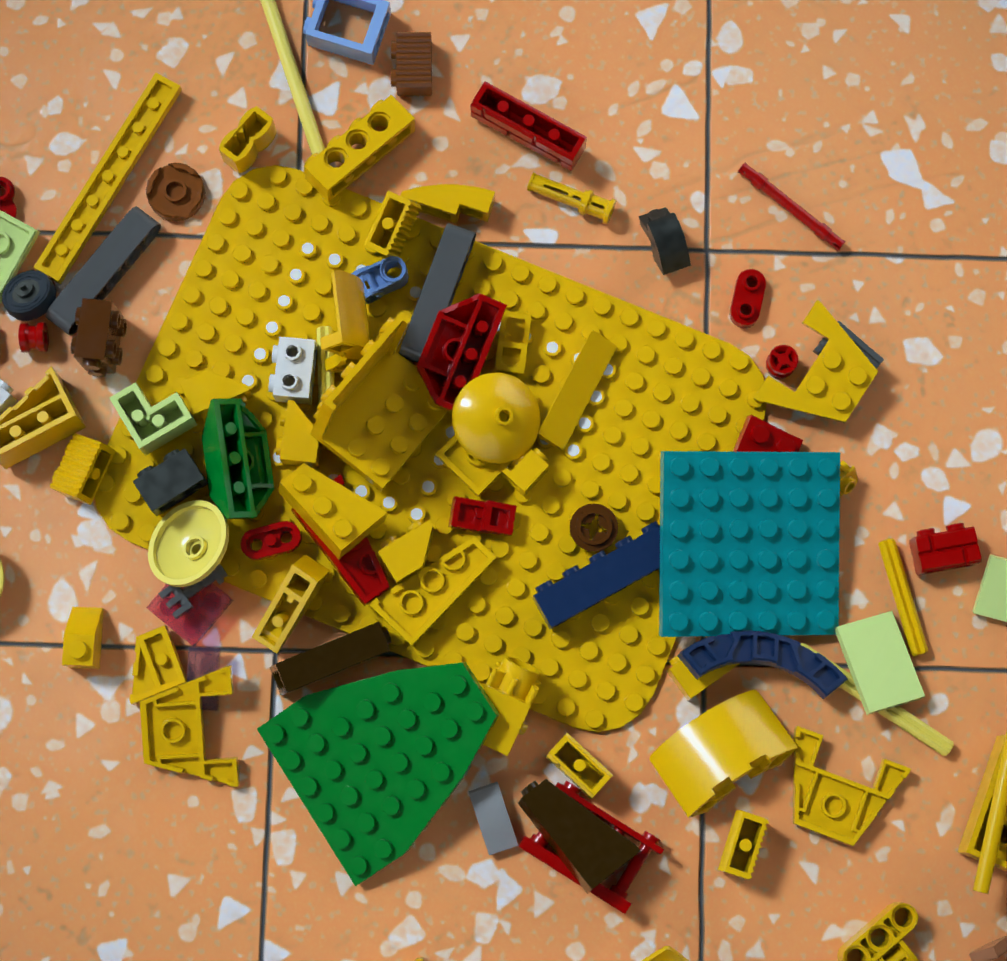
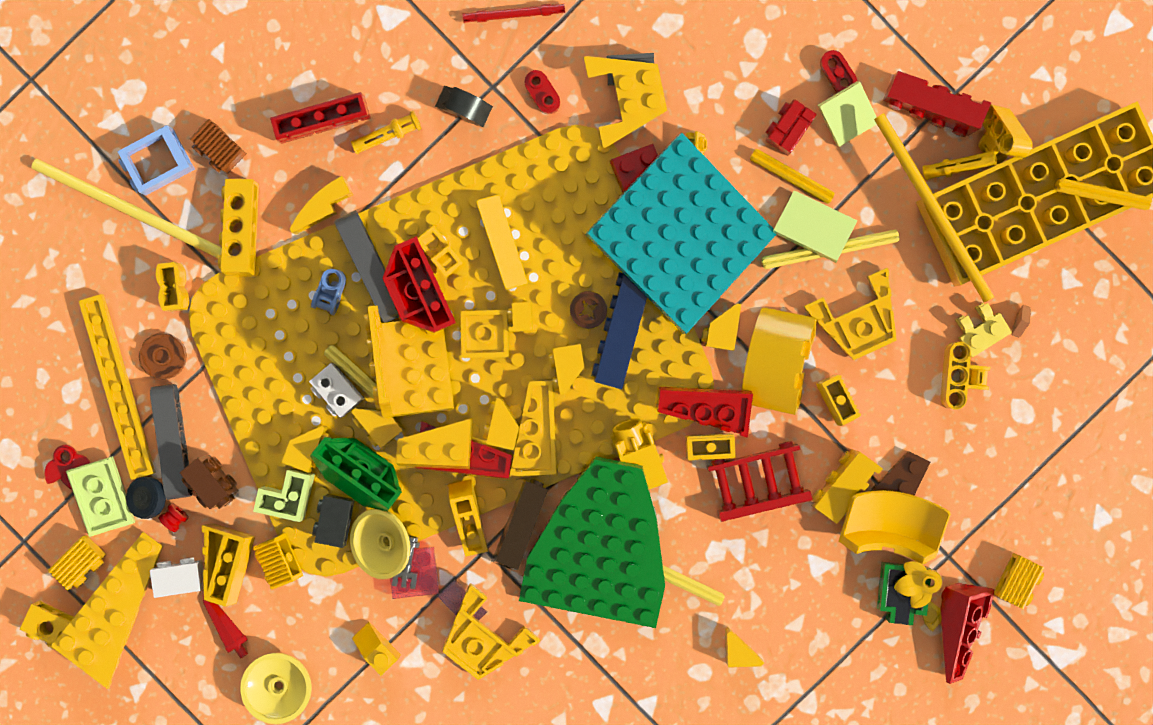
camera: 45 degrees left, 10 degrees up
yellow wing [129,625,188,705] -> none
red plate [240,521,302,560] -> none
yellow panel [320,270,370,373] -> none
yellow brick [364,190,422,258] -> none
red slope [448,496,517,536] -> none
yellow dish [452,373,541,464] -> none
light grey slope [468,782,518,855] -> none
dark brown slope [518,779,640,894] -> none
dark blue tile [677,630,848,699] -> none
red wheel [766,345,798,379] -> none
none -> yellow slope [549,344,584,395]
none -> red wing [657,387,753,438]
none -> light yellow axle [663,565,725,606]
none -> yellow wedge [811,449,883,524]
none -> light yellow plate [955,303,1012,358]

